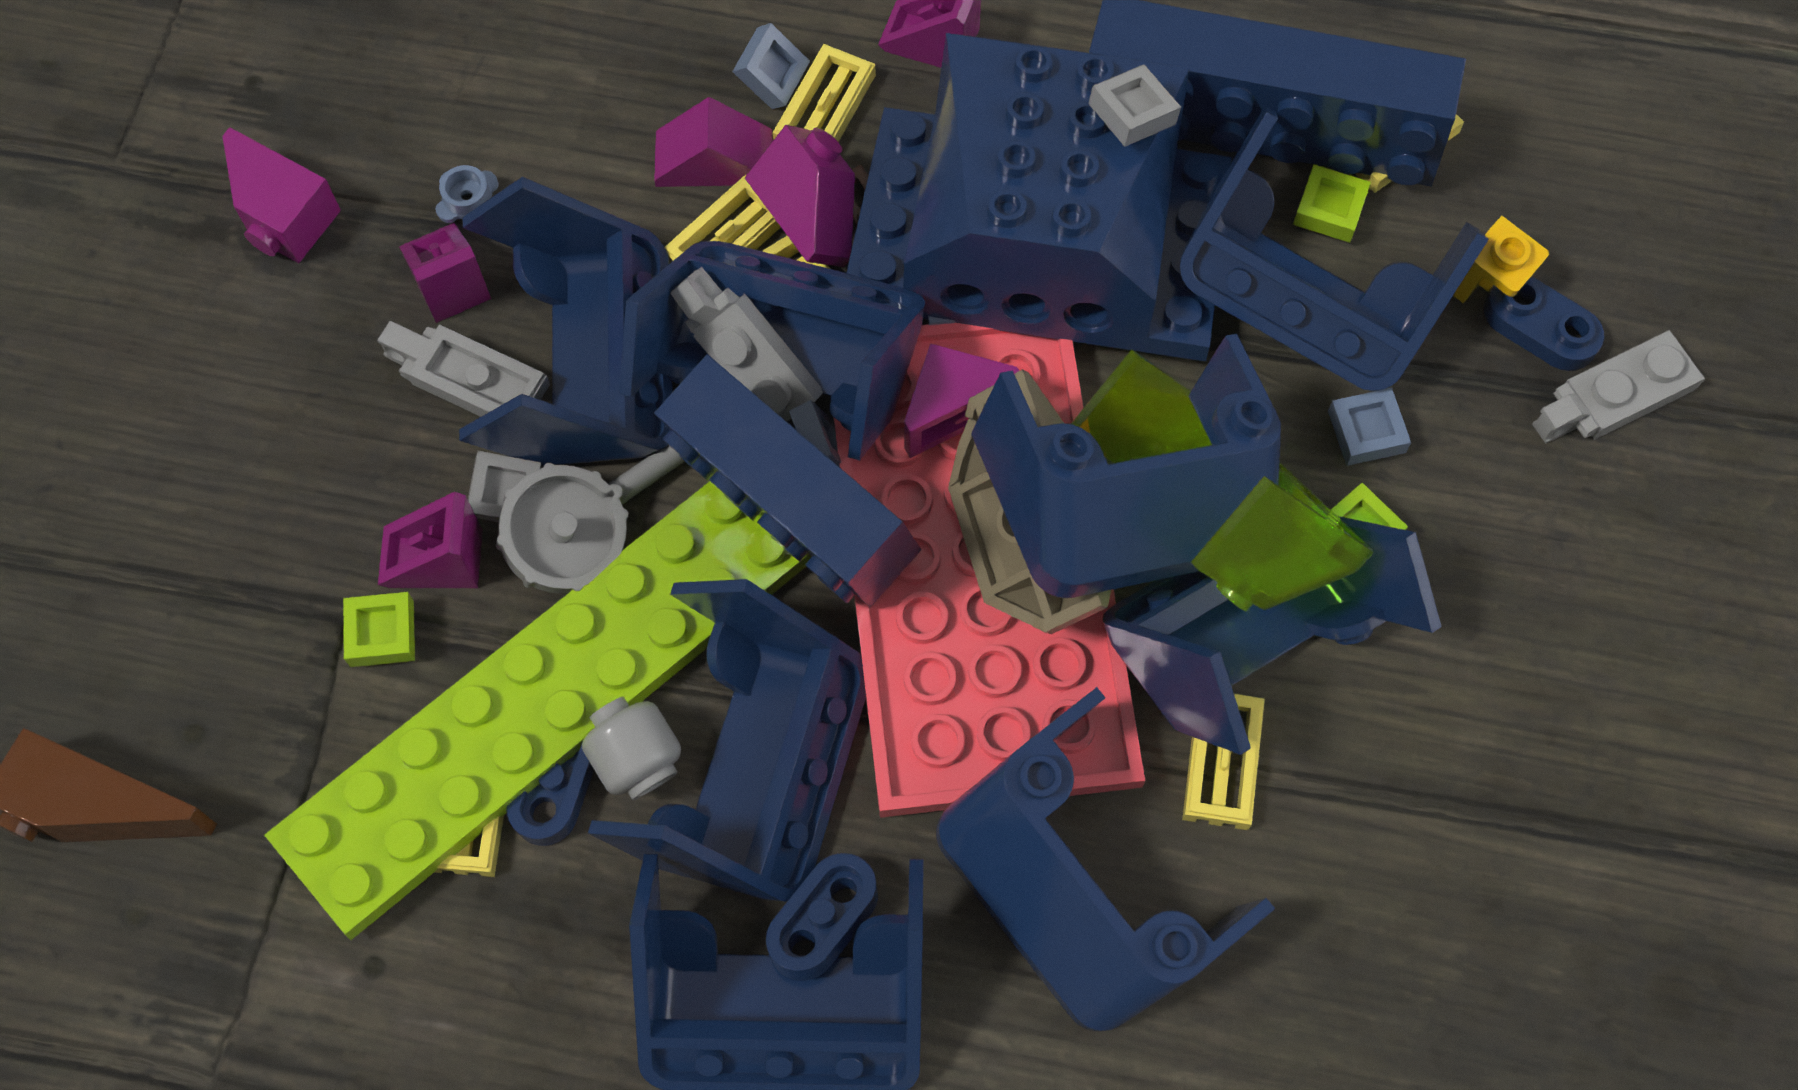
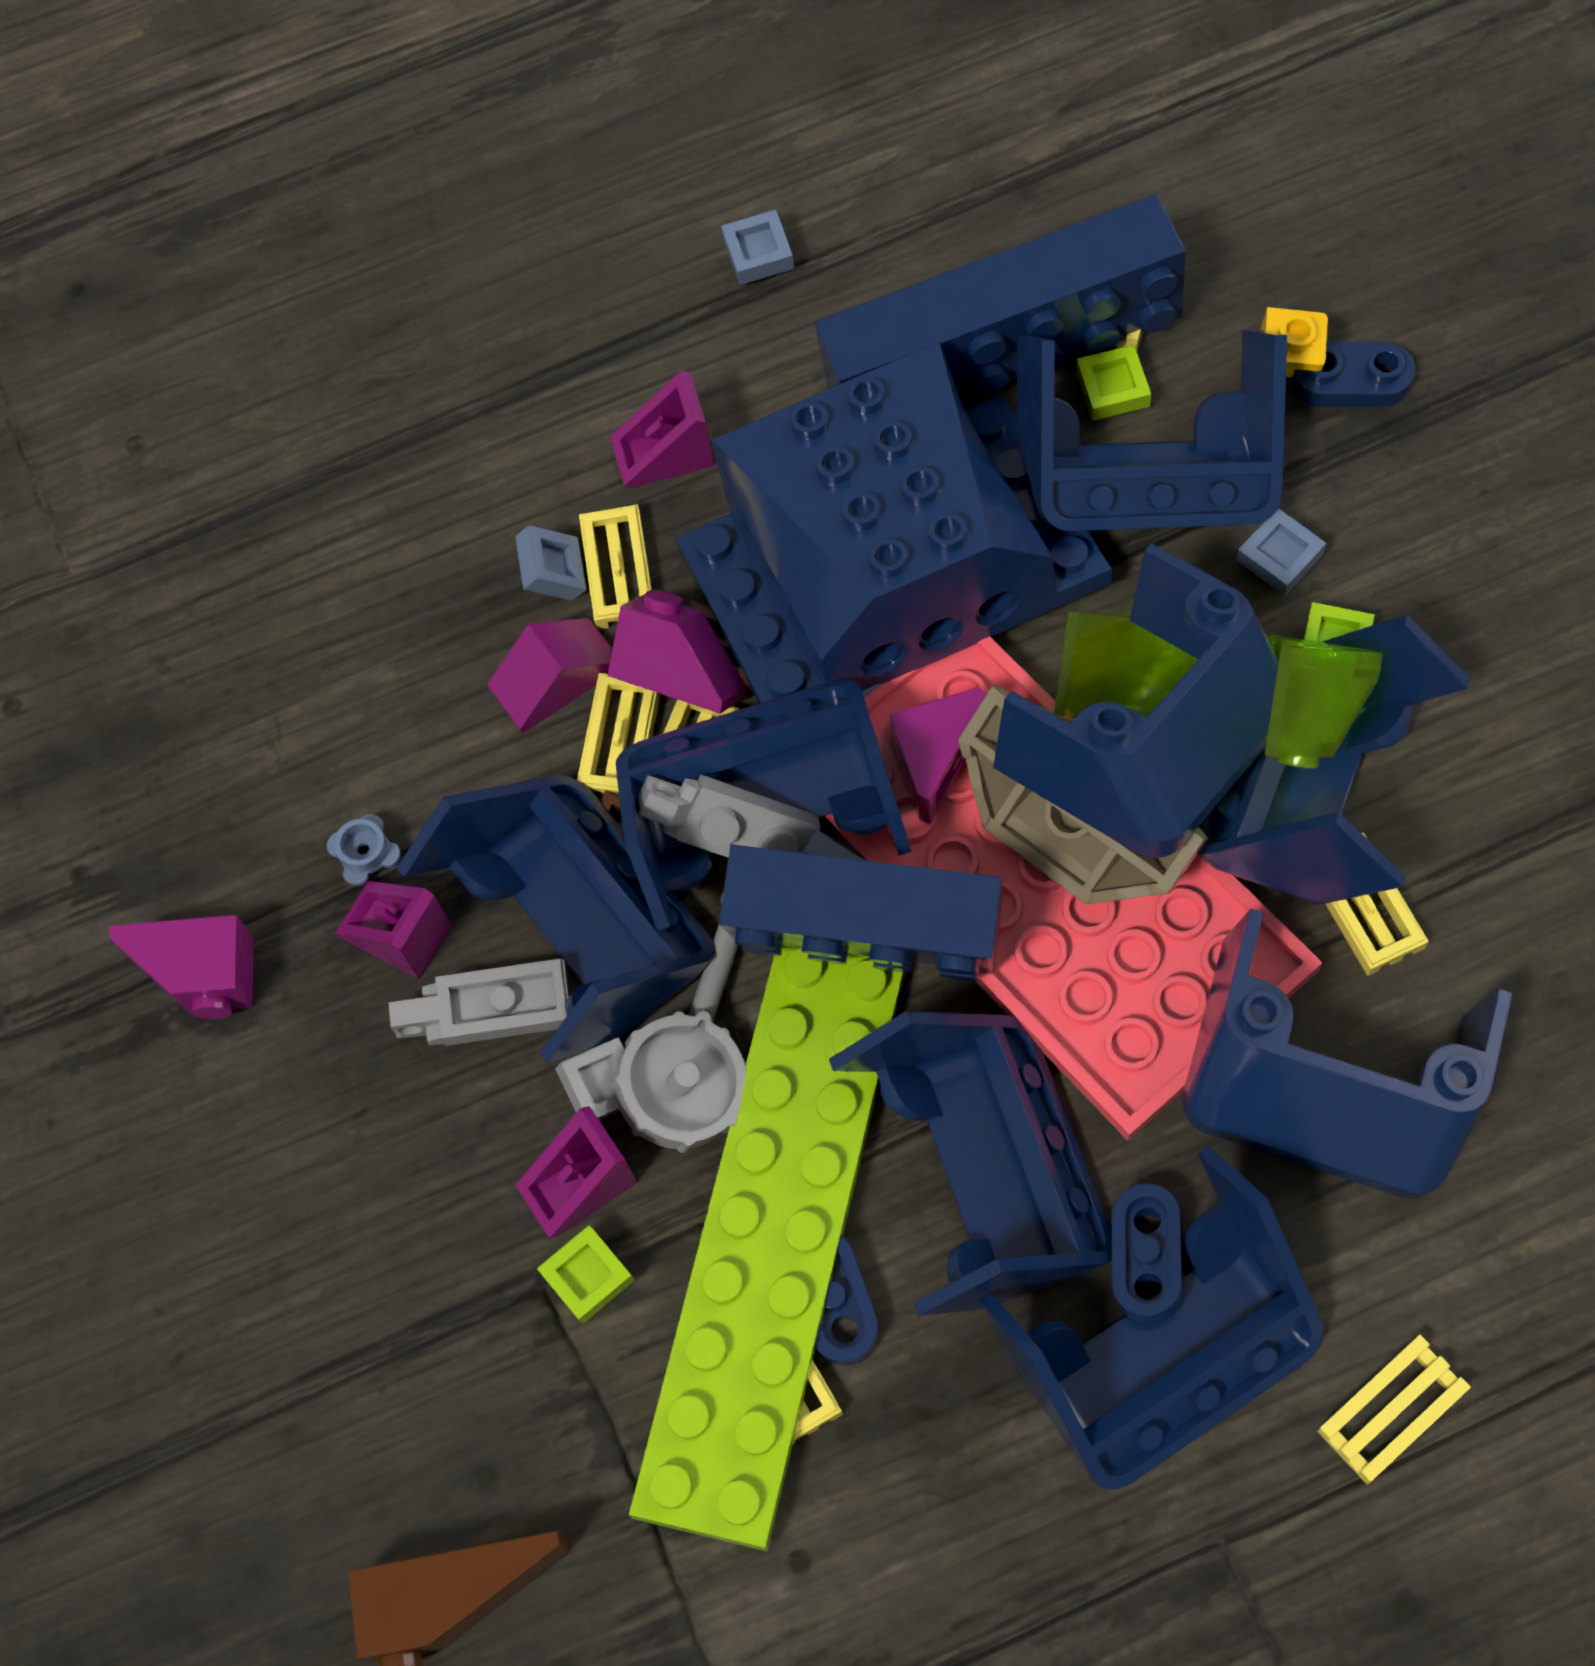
camera: 25 degrees left, 0 degrees up
light grey head [582,697,681,801] -> none
light grey plate [1088,65,1181,147] -> none
light grey hinge [1532,330,1705,444] -> none

